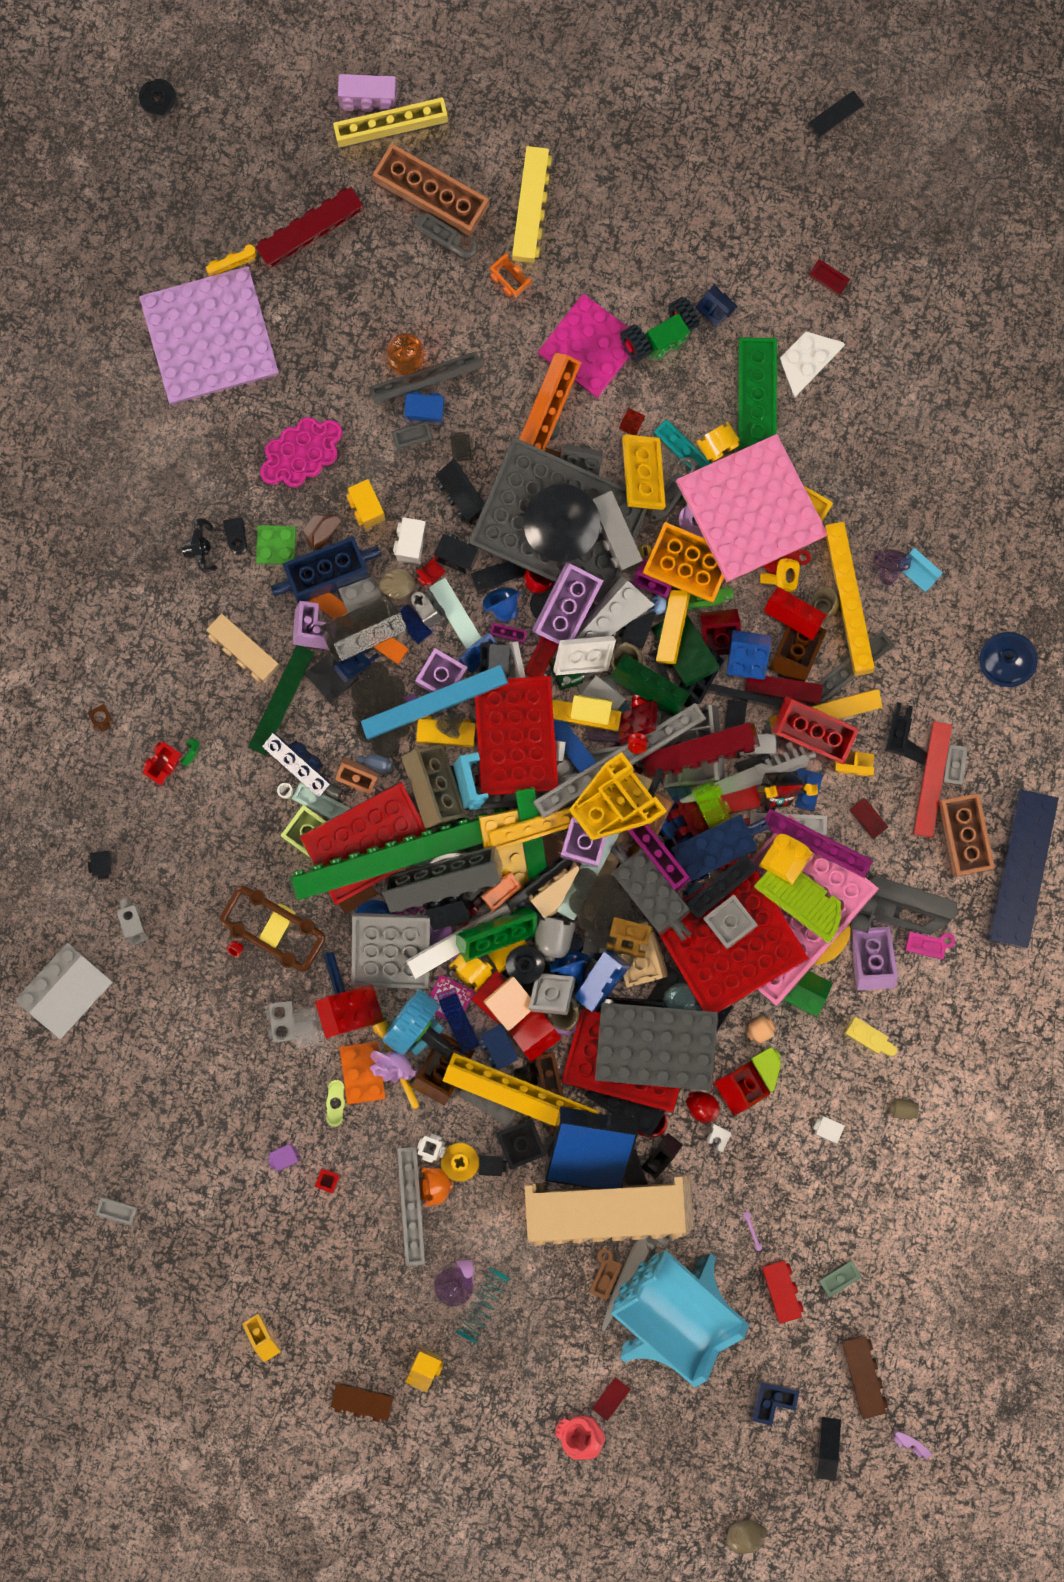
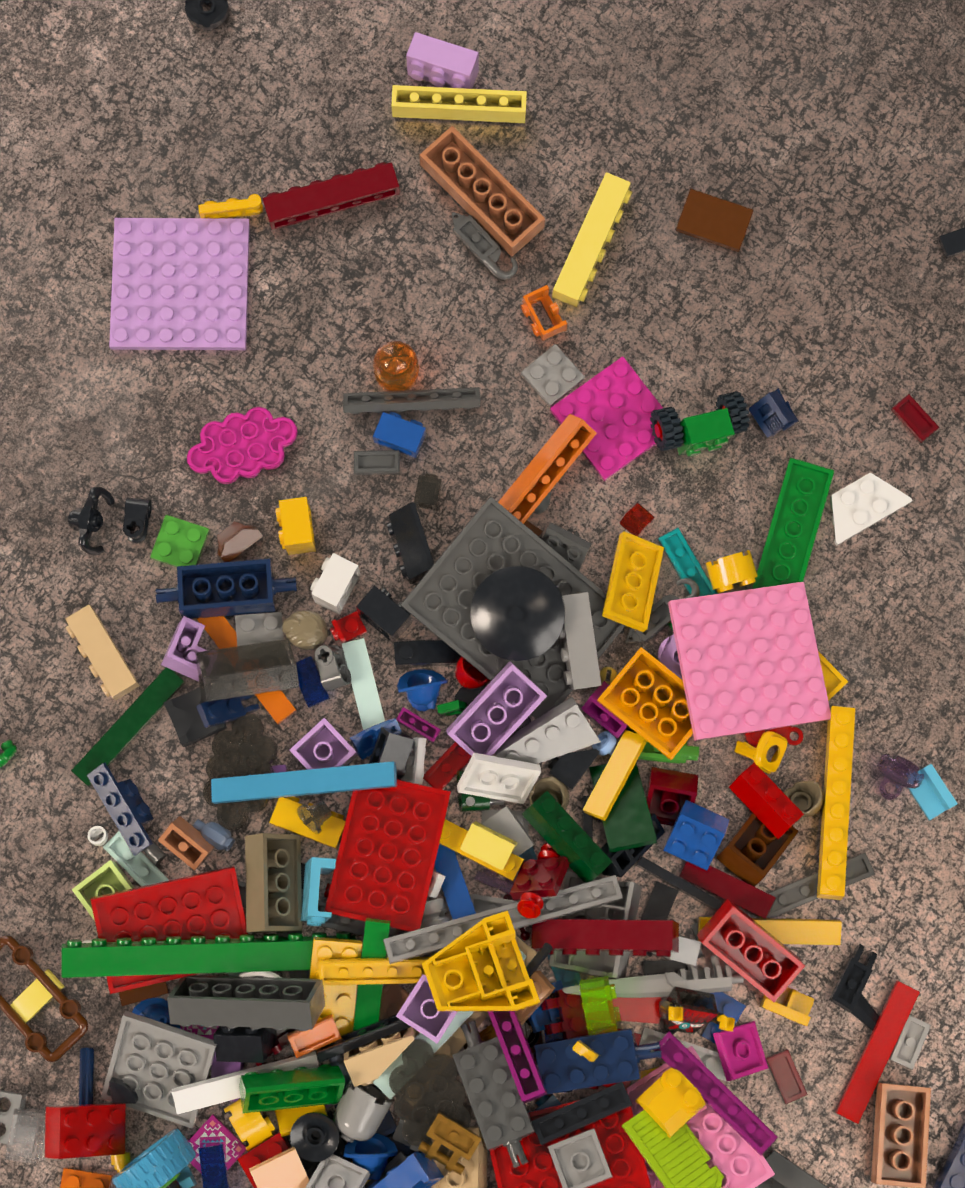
camera: 20 degrees right, 5 degrees down
none -> black tile [109,1078,138,1104]
none -> green tile [437,700,467,717]
none -> light grey plate [521,344,585,408]
none -> yellow tile [573,1040,599,1062]
none -> reddish brown tile [676,188,754,252]
none -> dark pink tile [713,1021,768,1081]

